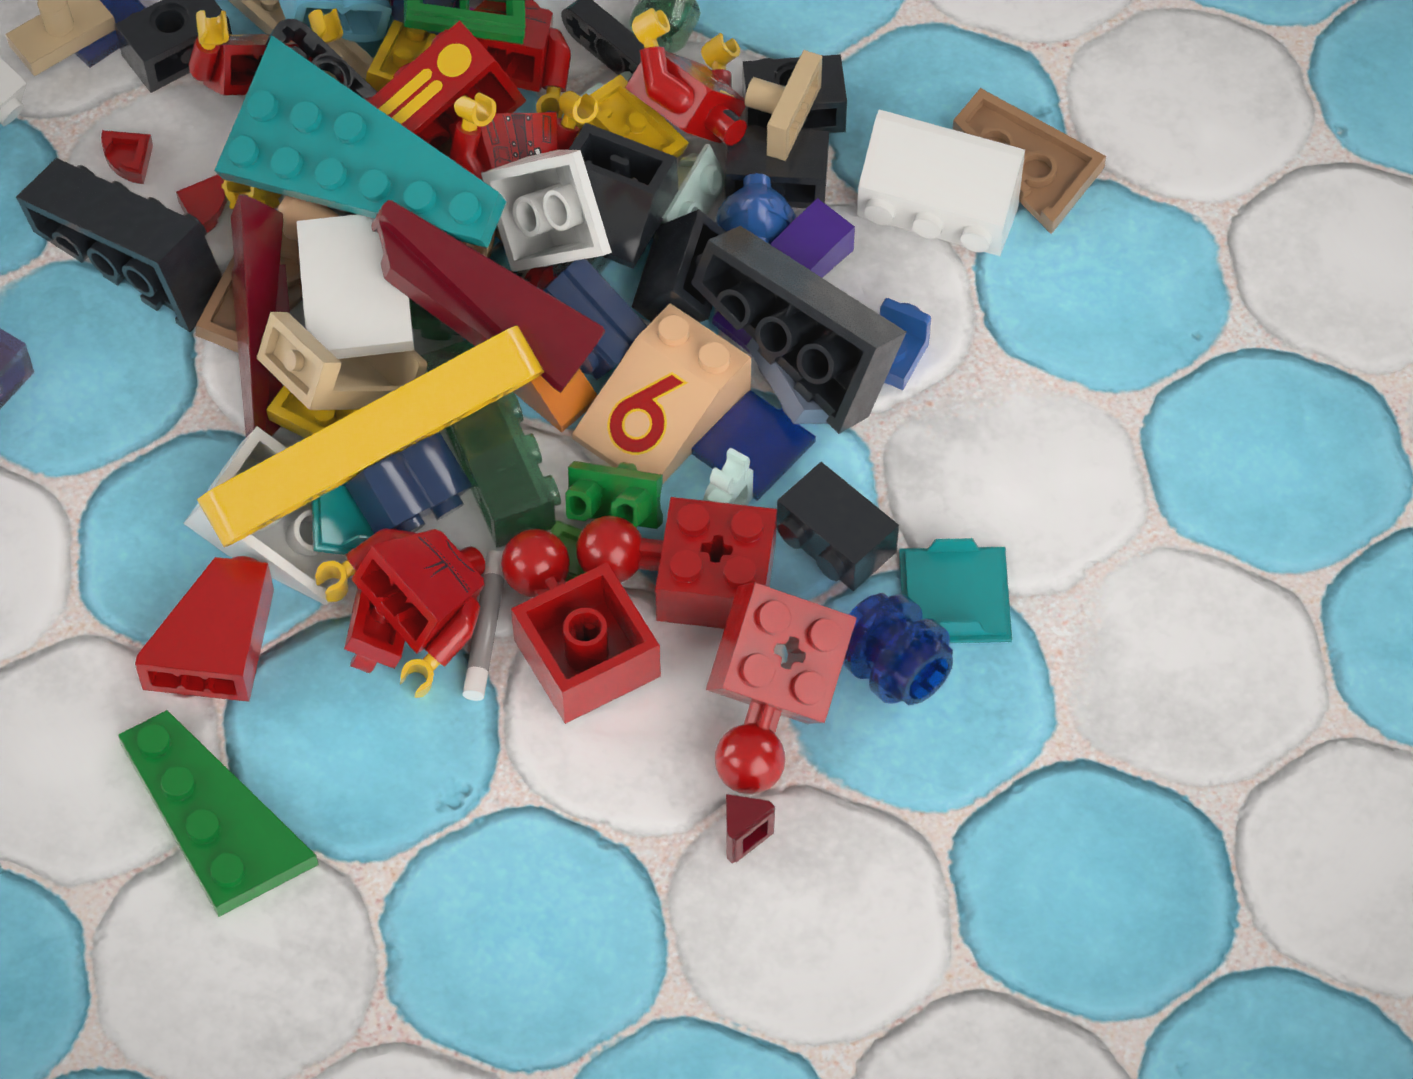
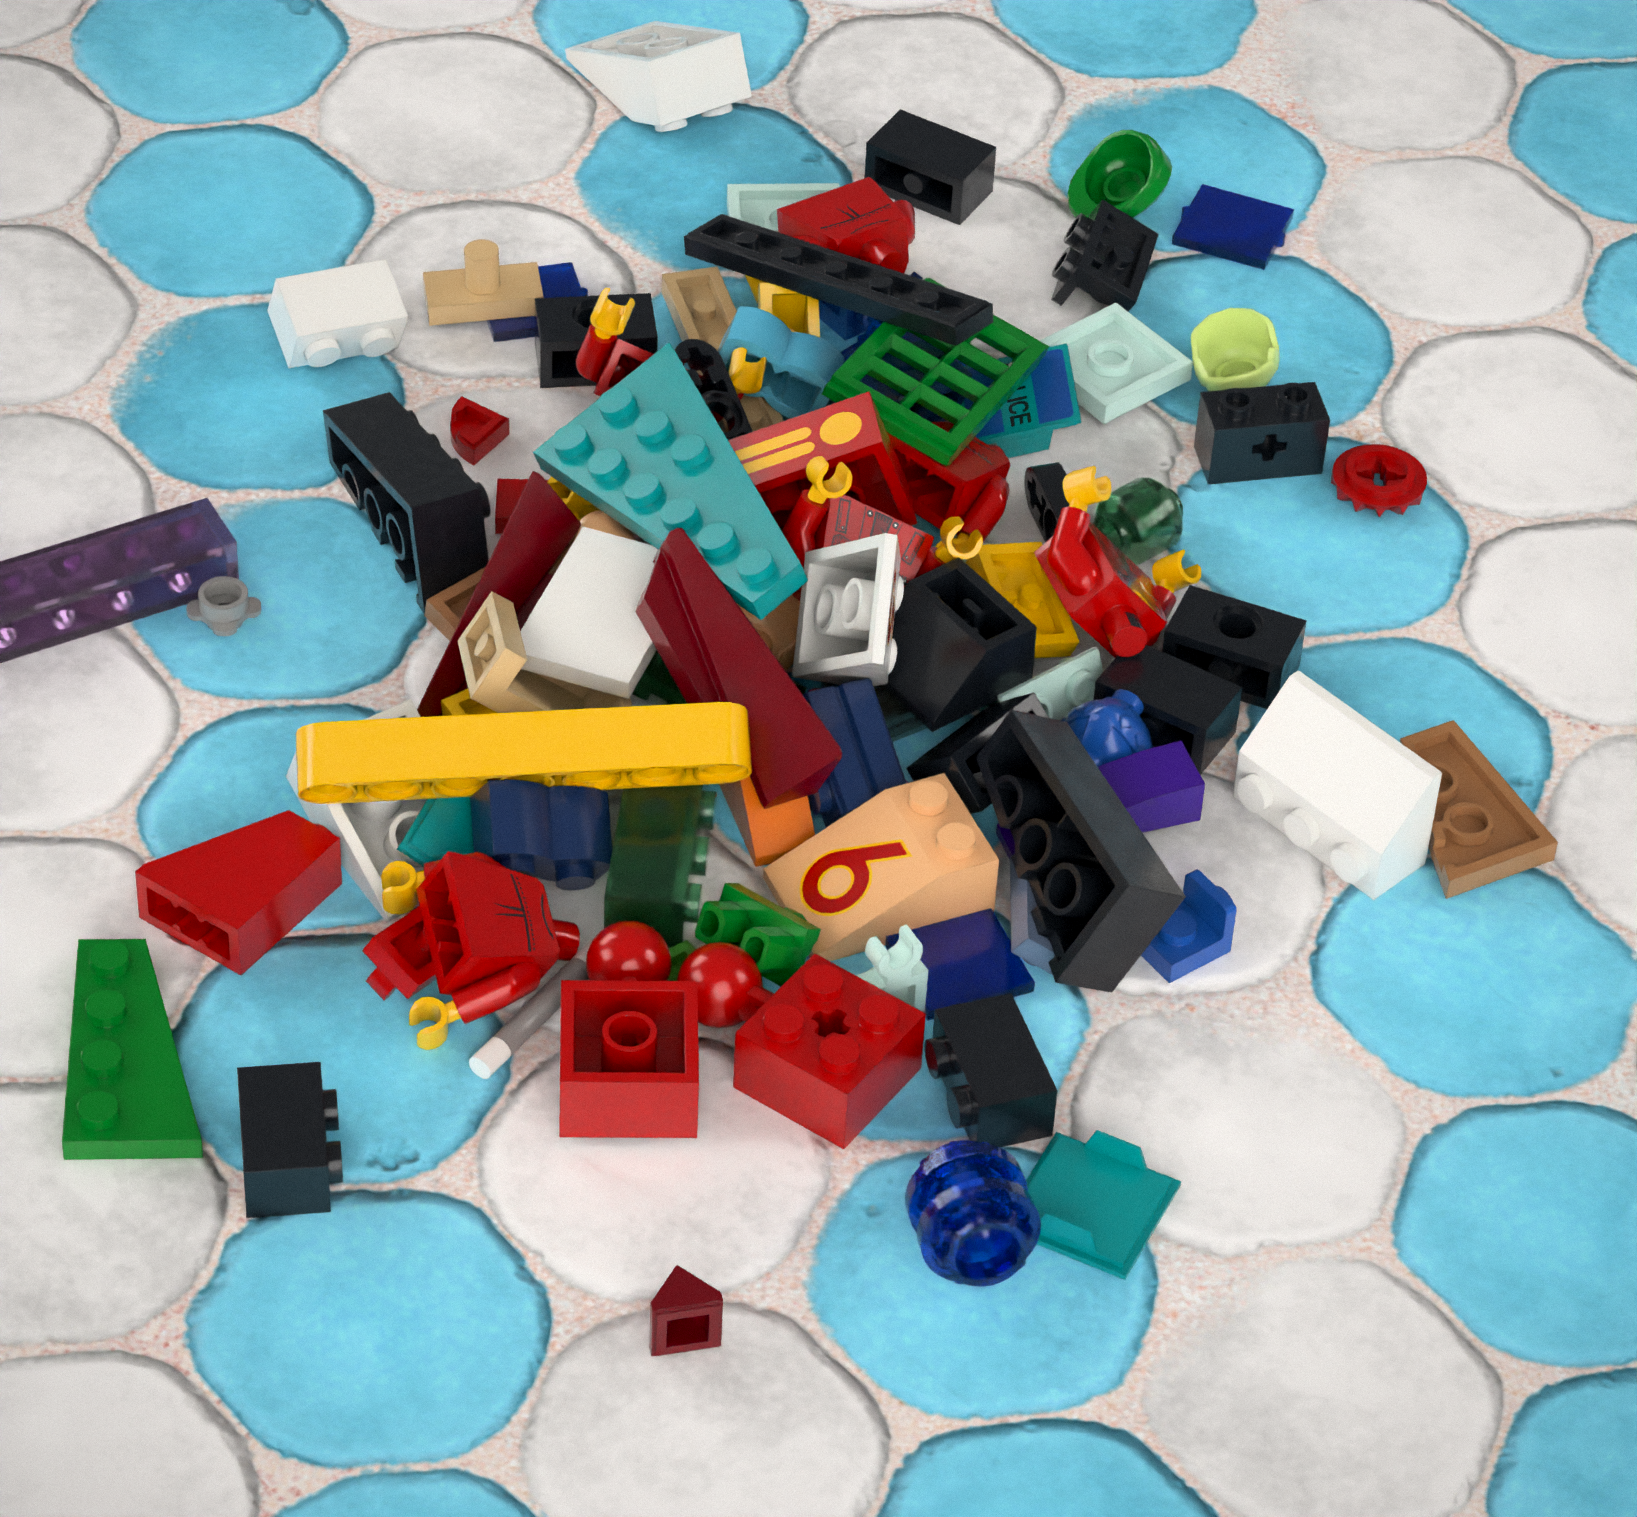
camera: 25 degrees right, 15 degrees down
brick [706,582,857,795] -> none
tan tile [745,50,822,161] -> none
none -> light grey plate [186,576,262,636]
none -> black brick [237,1062,343,1218]

